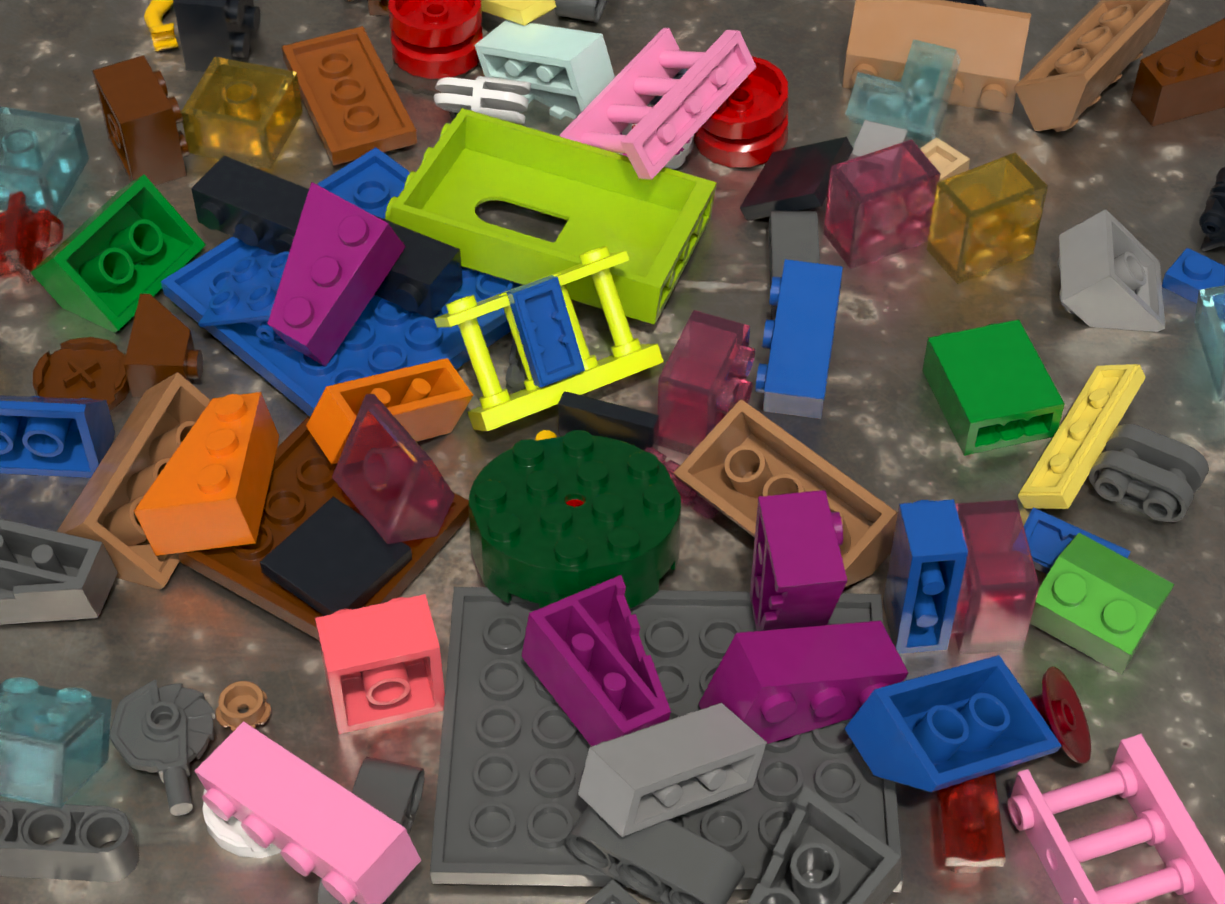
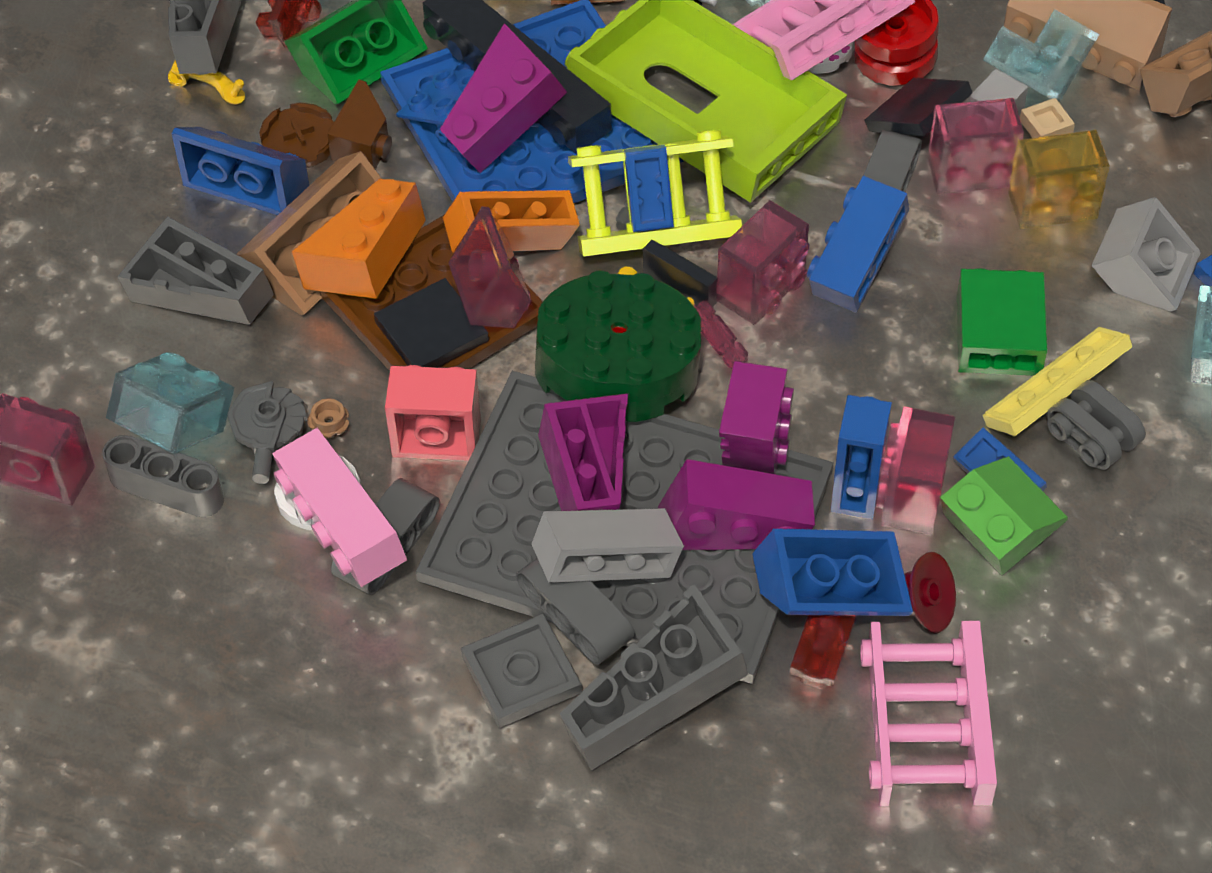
camera: 20 degrees right, 5 degrees up
medium nougat slope [673,399,898,588] -> none

